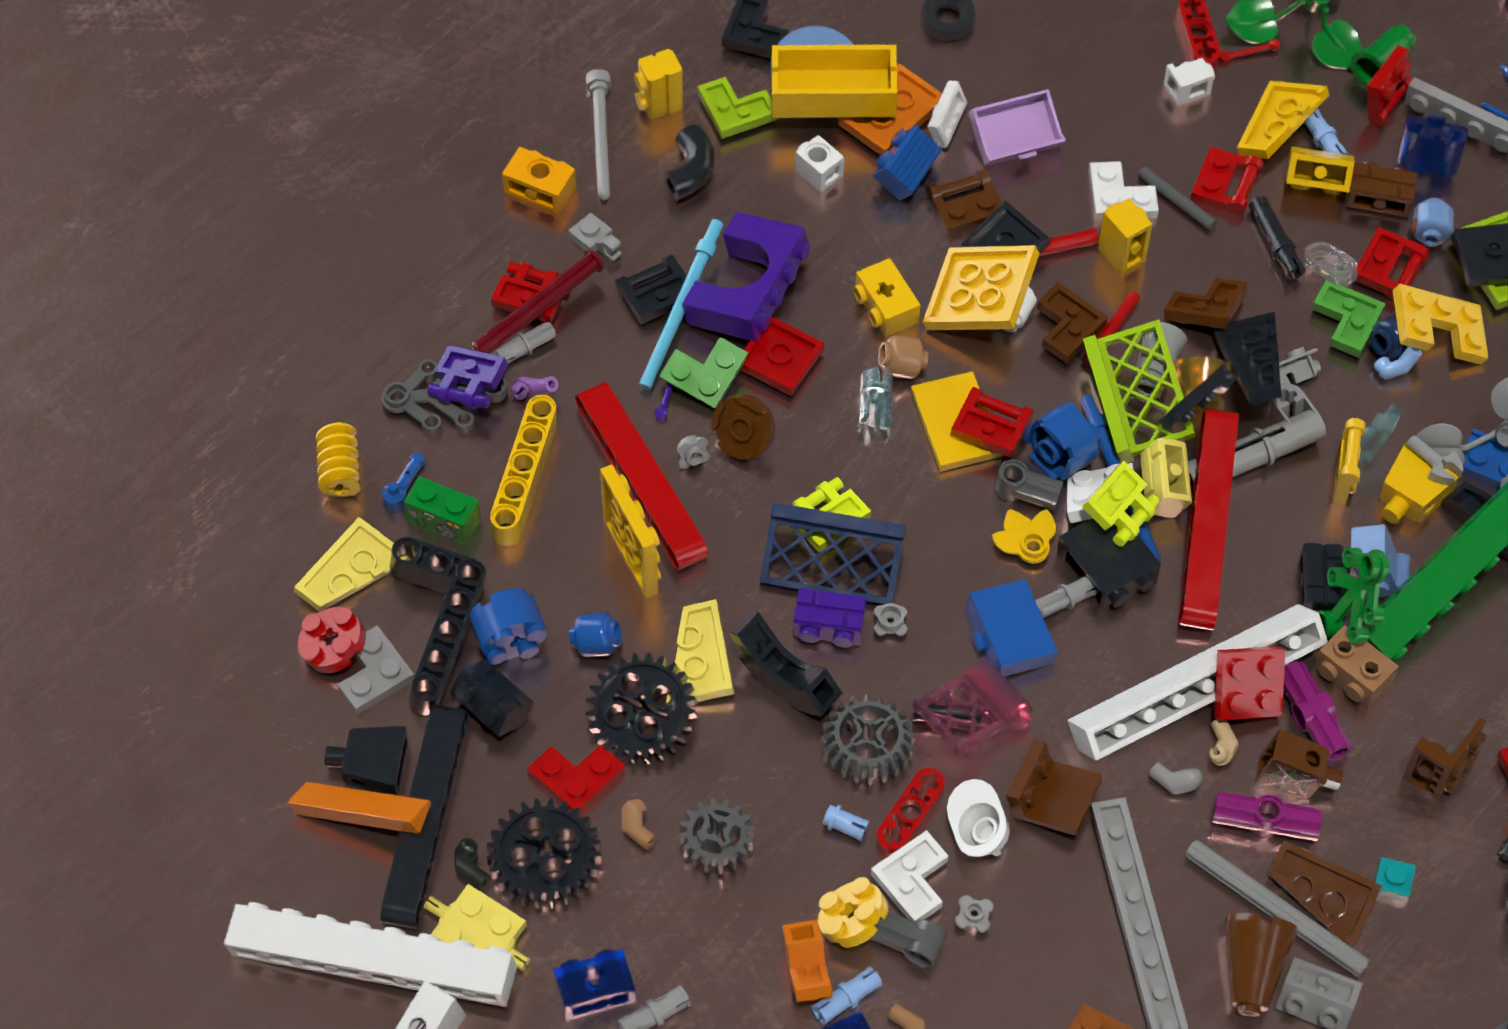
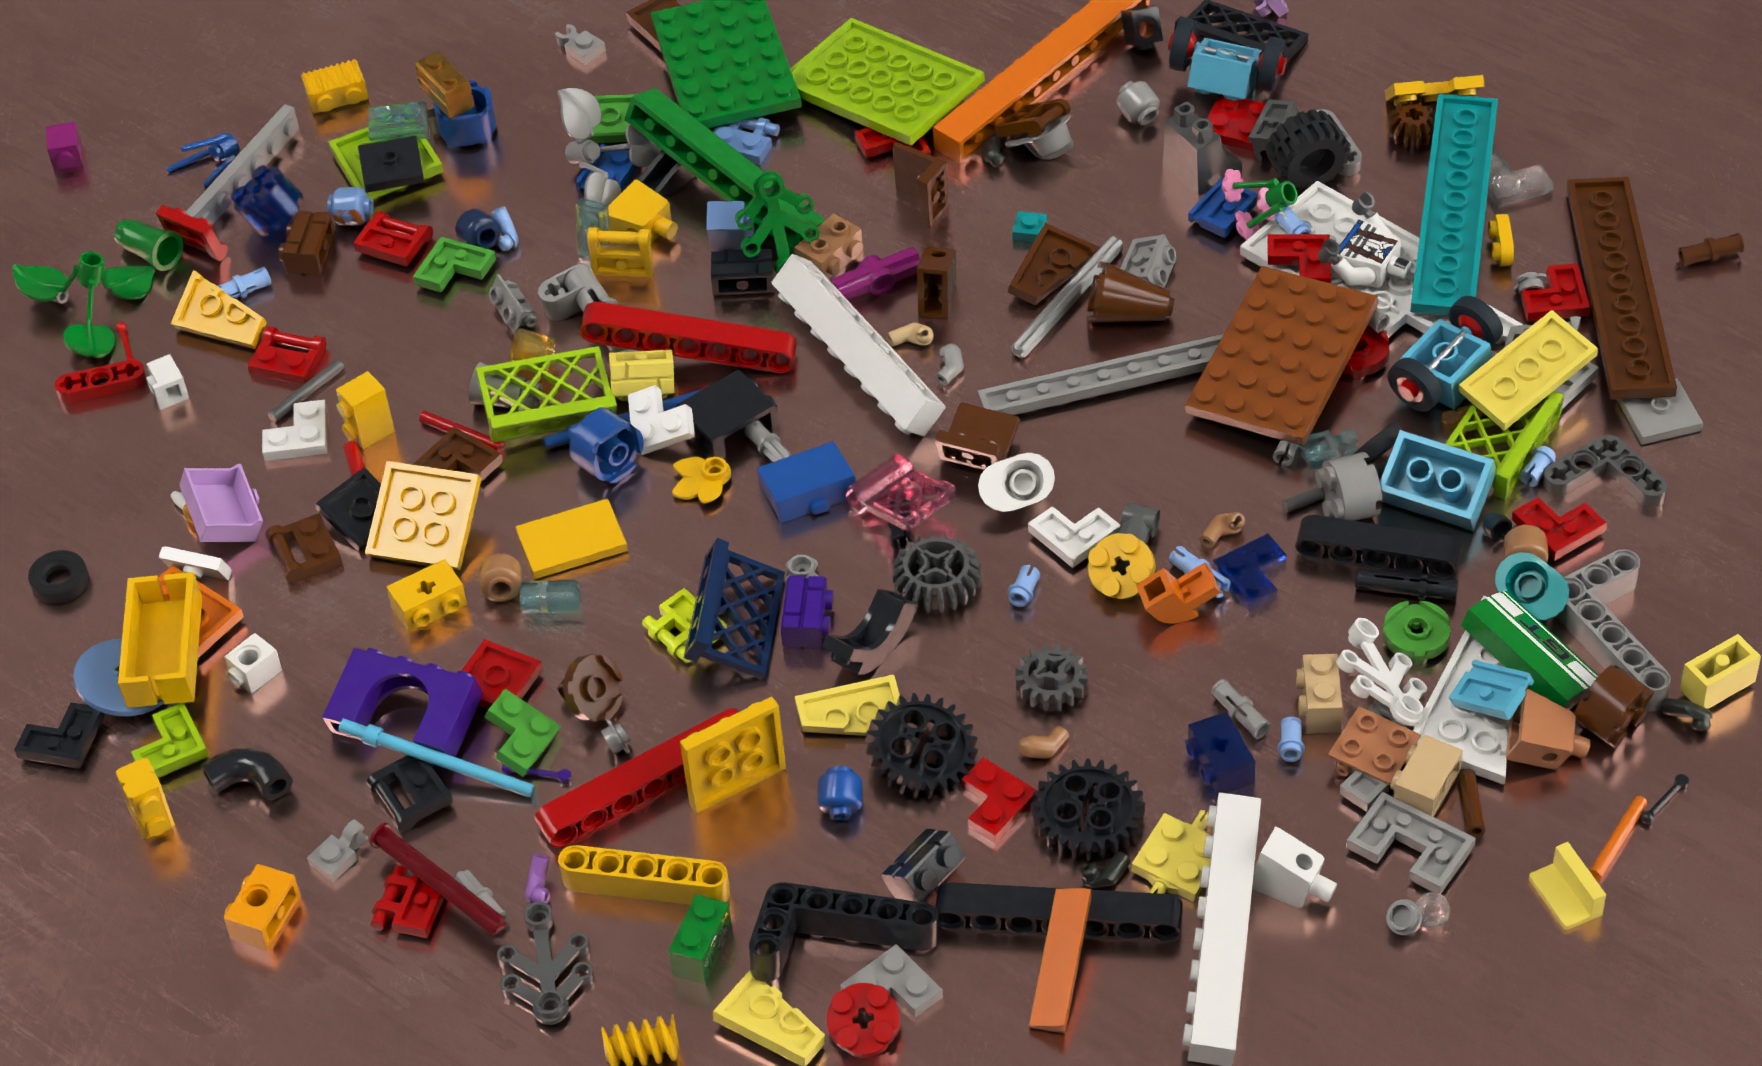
camera: 90 degrees left, 10 degrees down
black torso [324,726,409,796] -> none
blue piece [382,452,426,513] -> none
dark purple plate [427,345,508,409] -> none
blue brick [470,588,548,665] -> none
light grey piece [586,69,611,200] -> none
blue brick [872,125,942,201] -> none
red beam [876,768,945,856] -> none
red plate [951,387,1034,458] -> none
light grey plate [955,895,993,932] -> none
dark grey piece [995,459,1064,510] -> none
neon yellow plate [1081,461,1160,547] -> none
black hinge [1159,364,1236,431] -> none
reddish brown plate [1164,278,1247,329] -> none
magenta piece [1212,791,1323,841] -> none
black wing [1213,311,1282,405] -> none
plate [1214,646,1285,721] -> none
black pin [1249,196,1305,280] -> none
yellow brick [1286,147,1355,195] -> none
clear plate [1304,242,1358,286] -> none
yellow plate [1393,284,1489,365] -> none
light grey bar [1407,435,1463,486] -> none

